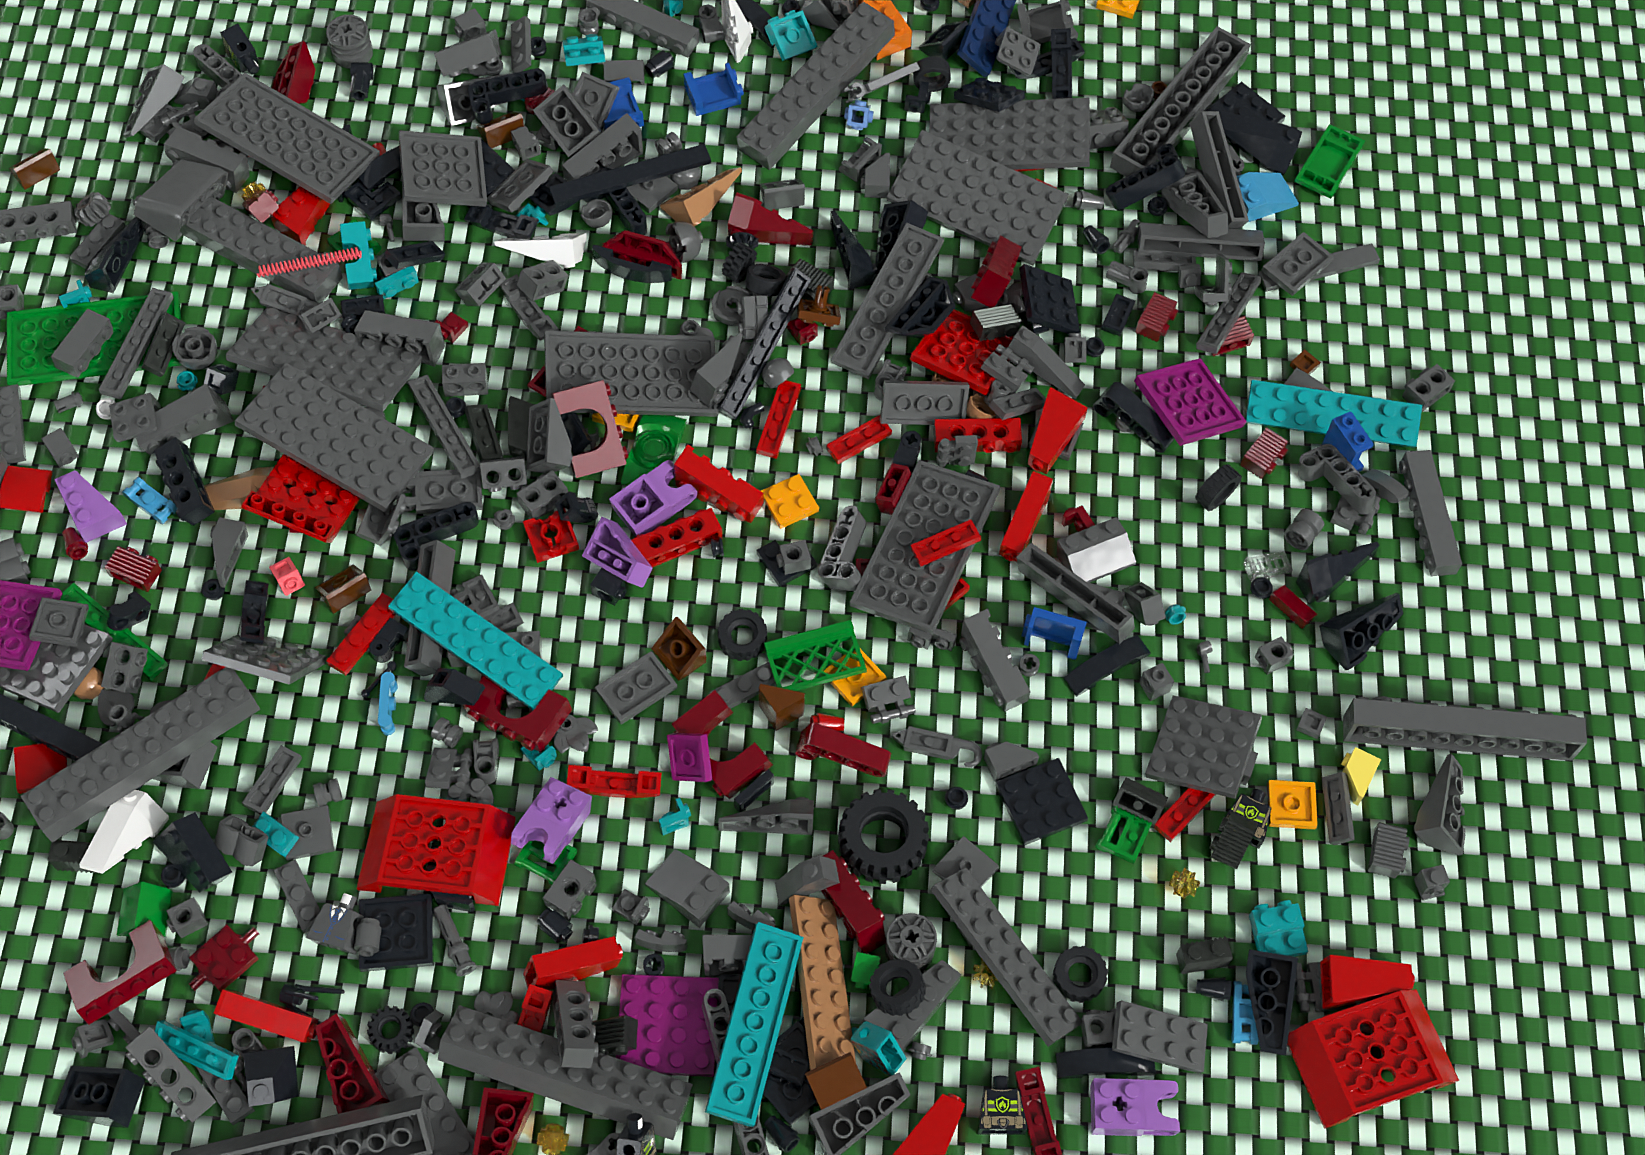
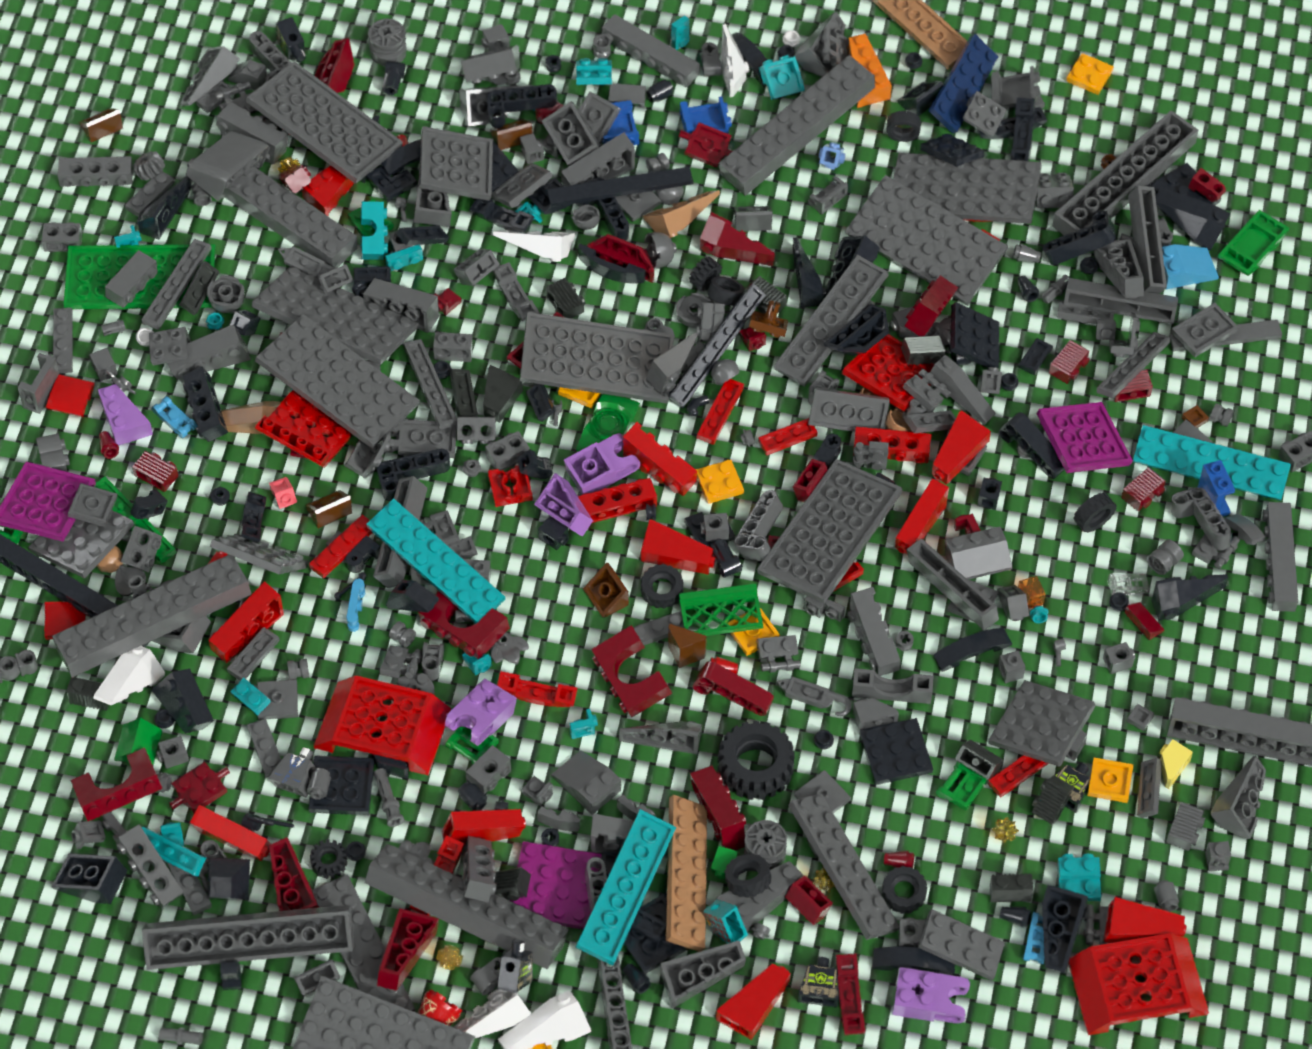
camera: 10 degrees right, 5 degrees down
dark grey slope [210,517,248,588] -> none
dark grey brick [214,815,268,866] -> none
coral piece [257,247,362,278] -> none
dark grey bracket [414,1010,444,1054] -> none
dark grey plate [511,16,531,72] -> none
dark grey brick [517,260,569,301] -> none
dark grey slope [526,398,573,474] -> none
arch [551,379,628,478] -> none
dark grey plate [595,651,677,725] -> none
magenta plate [667,733,712,782] -> none
black gear [726,232,759,249] -> none
black tile [734,769,774,813] -> none
dark grey slope [775,855,840,906] -> none
reddish brown slope [805,1052,867,1110] -> none
tile [841,62,919,104] -> none
dark grey slope [861,153,890,198] -> none
black bracket [905,81,932,114] -> none
red plate [911,519,981,567] -> none
blue panel [1022,607,1087,660] -> none
dark grey piece [1106,261,1148,294] -> none
dark grey hair [1123,83,1154,112] -> none
black wedge [1319,593,1403,670] -> none
none -> dark grey plate [106,369,136,395]
none -> red wedge [209,581,284,664]
none -> pearl dark grey brick [546,278,585,319]
none -> red slope [641,520,716,575]
none -> dark red plate [679,122,733,168]
none -> black piece [710,539,742,578]
none -> dark red brick [785,876,833,925]
none -> dark grey arch [852,668,934,704]
none -> dark red cone [884,850,914,869]
none -> black brick [977,477,1002,510]
none -> clear orange brick [1018,576,1046,609]
none -> dark grey brick [1154,880,1179,912]
none -> dark red leg [1188,168,1226,202]
none -> dark grey wheel [1209,403,1234,427]

